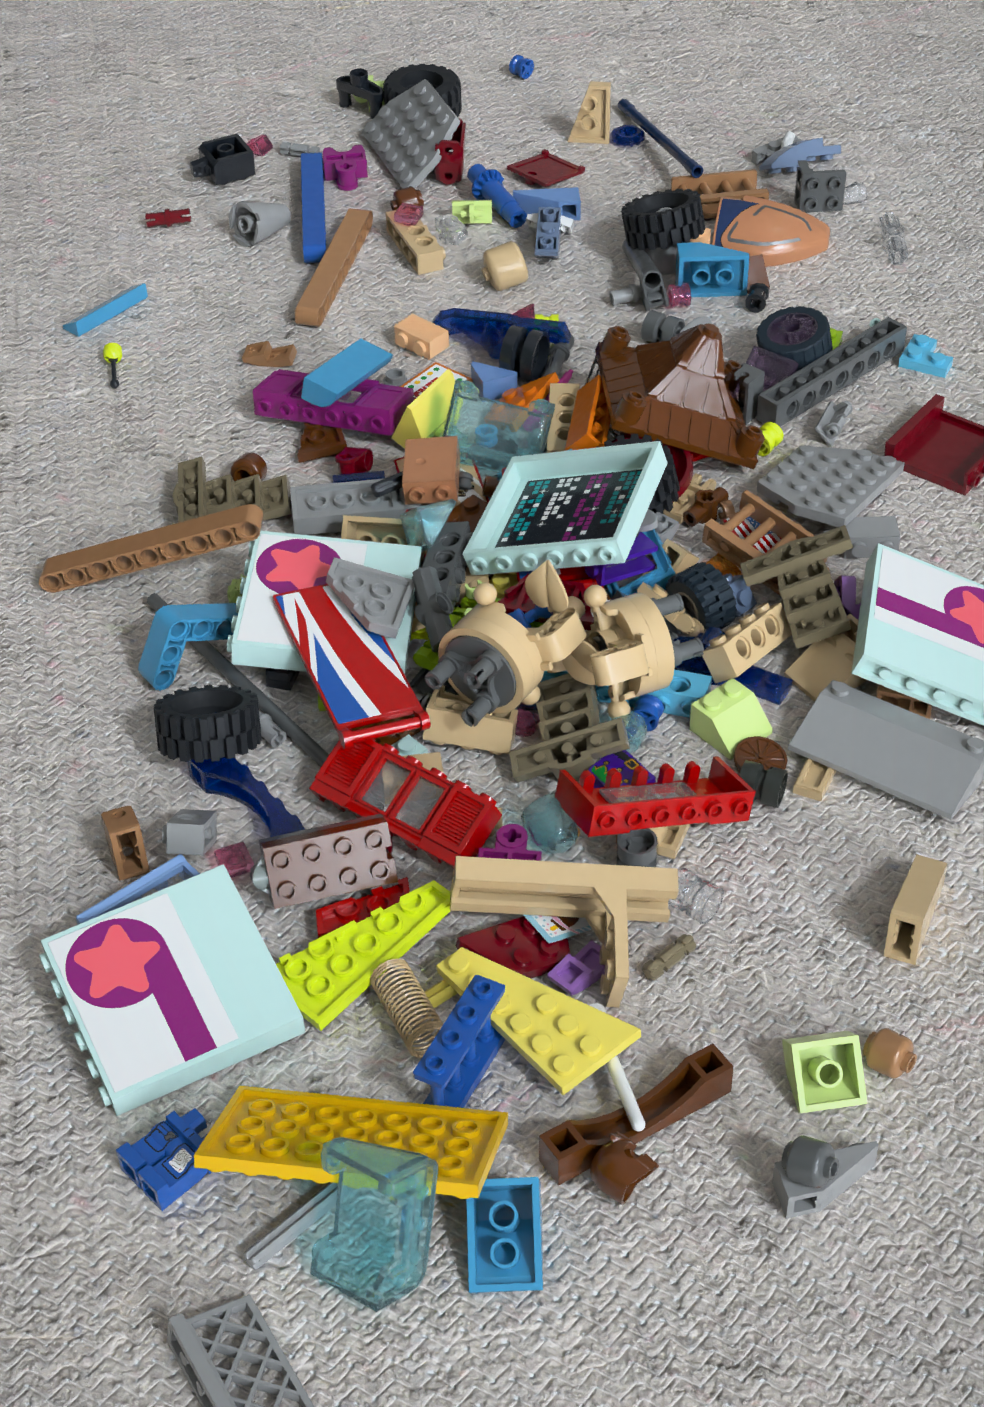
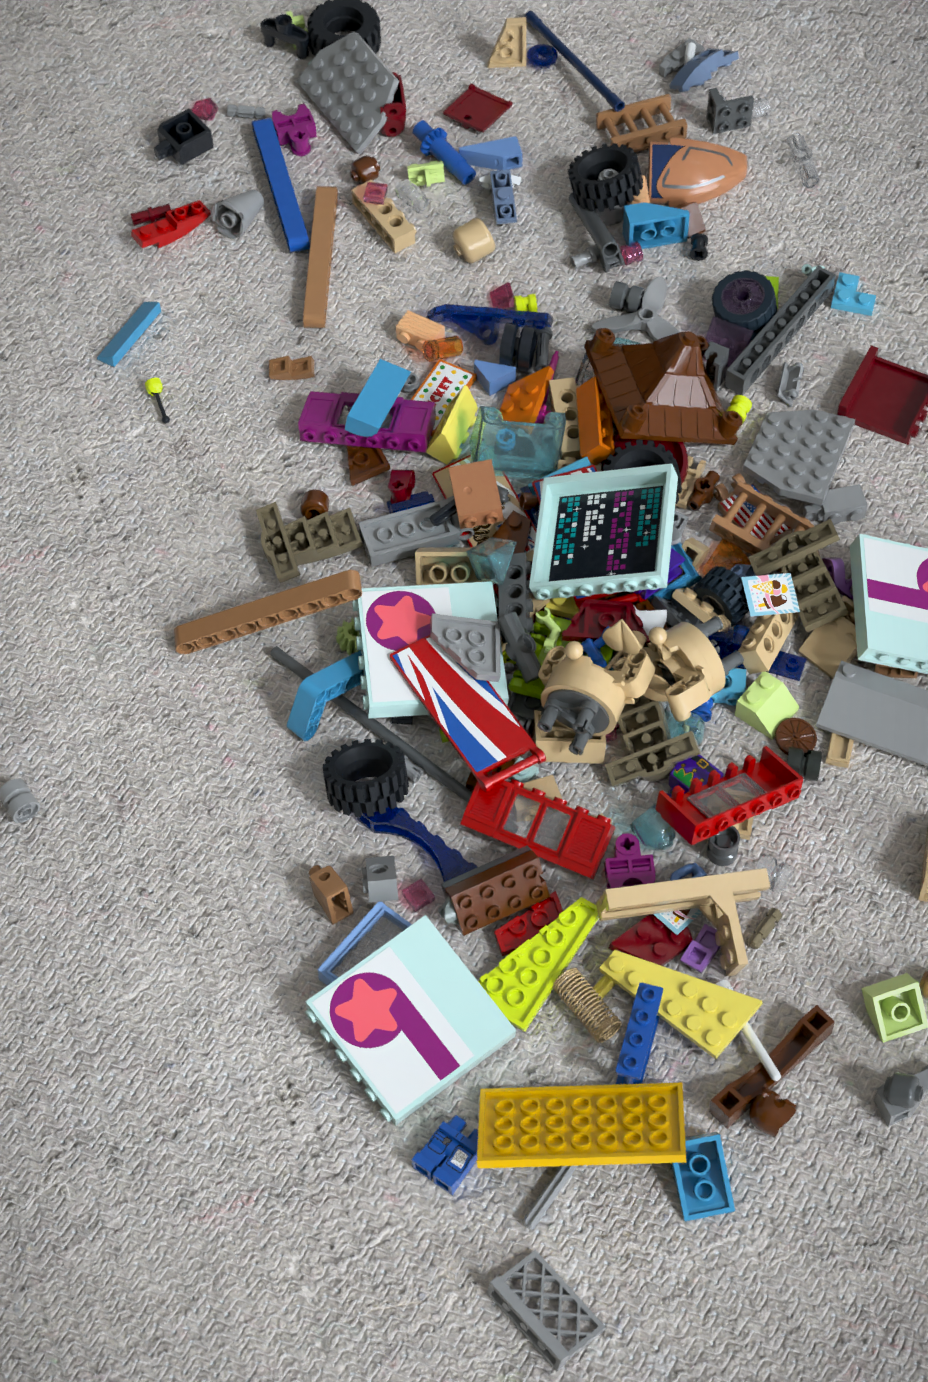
camera: 10 degrees left, 15 degrees up
clear light blue windscreen [310,1137,438,1312] -> none
none -> red slope [131,200,211,248]
none -> clear orange piece [422,336,463,362]
none -> sticker [741,573,800,617]

